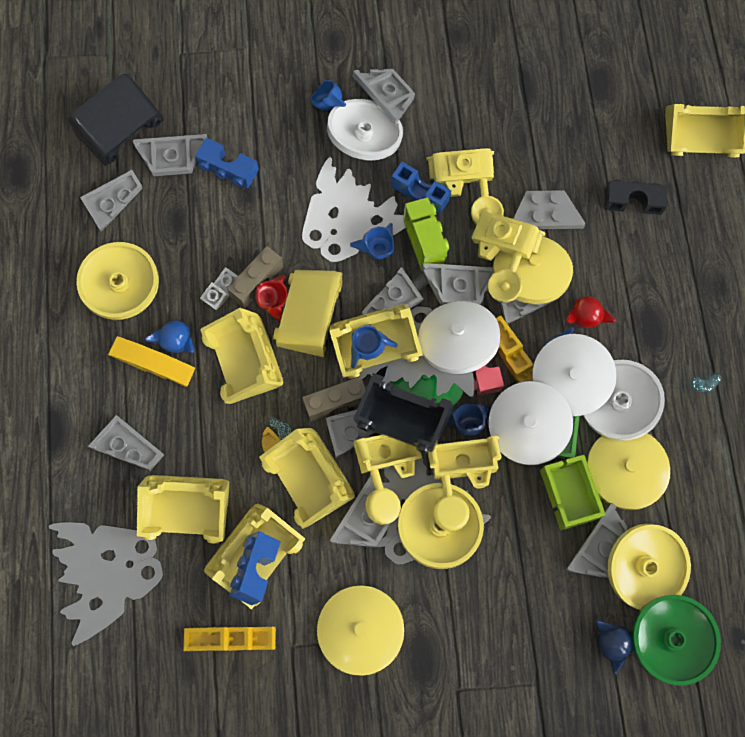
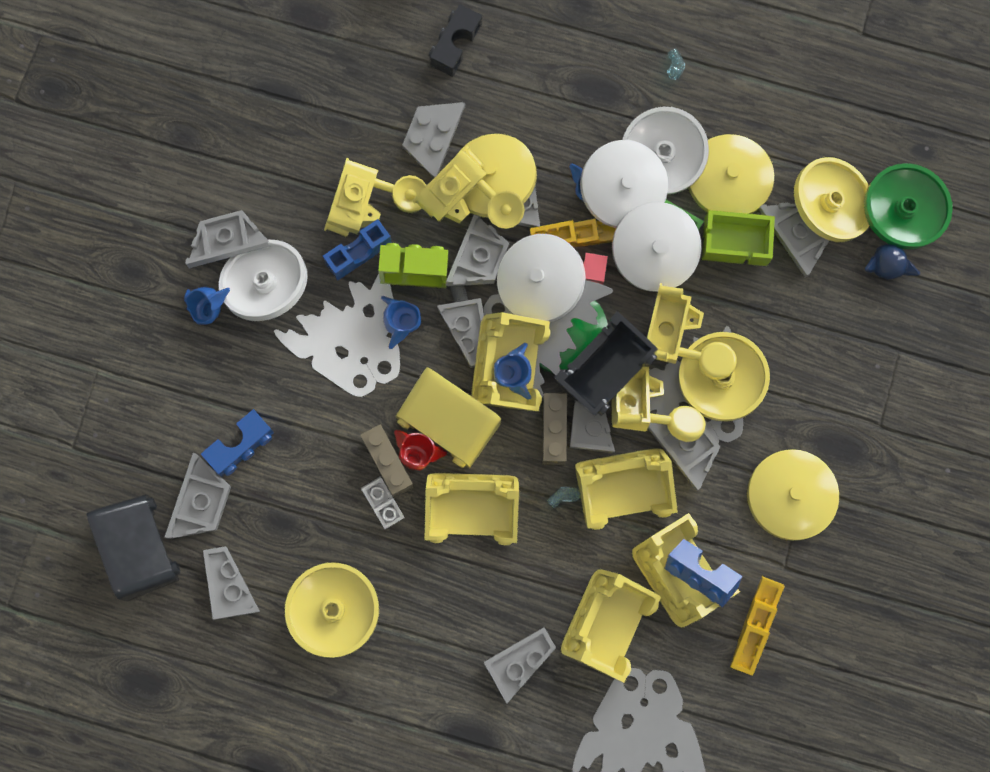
camera: 70 degrees left, 5 degrees up
yellow slope [108,336,195,387] -> none
blue piece [145,320,194,353] -> none
yellow tile [262,427,281,452] -> none
dark blue piece [446,403,491,437] -> none
red piece [565,296,616,328] -> none

